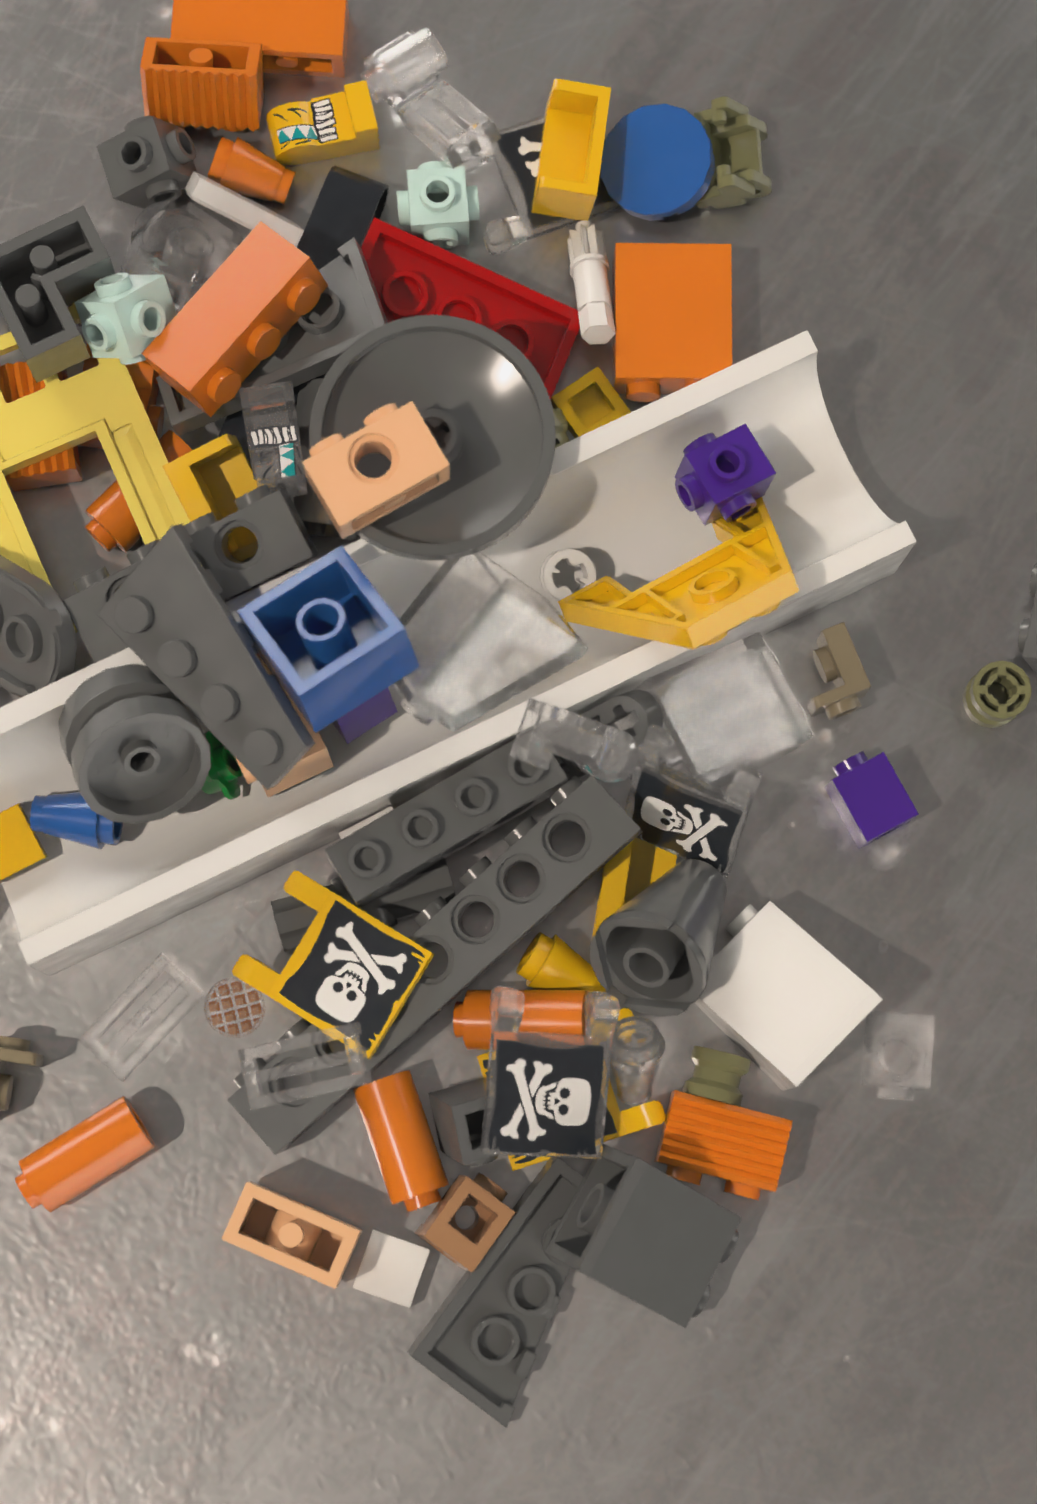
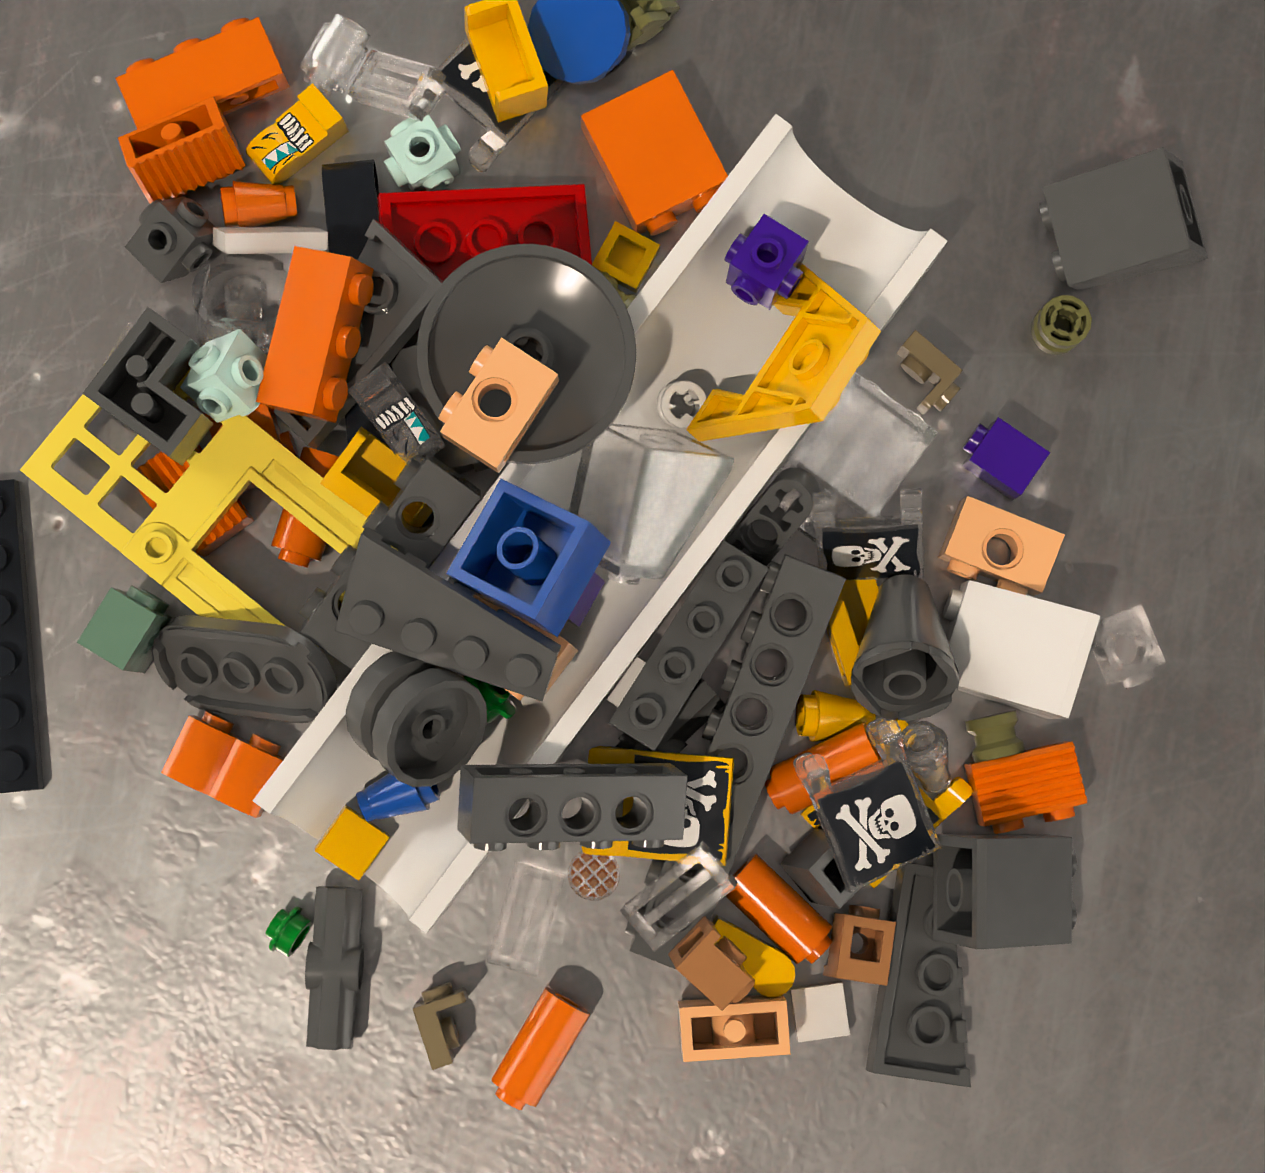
camera: 25 degrees left, 5 degrees up
clear leg [509,698,640,783] -> none
white piece [567,220,616,345] -> none
none -> dark grey brick [457,763,688,851]
none -> medium nougat brick [668,916,755,1011]
none -> yellow leg [712,915,795,997]
none -> light nougat brick [938,496,1065,596]

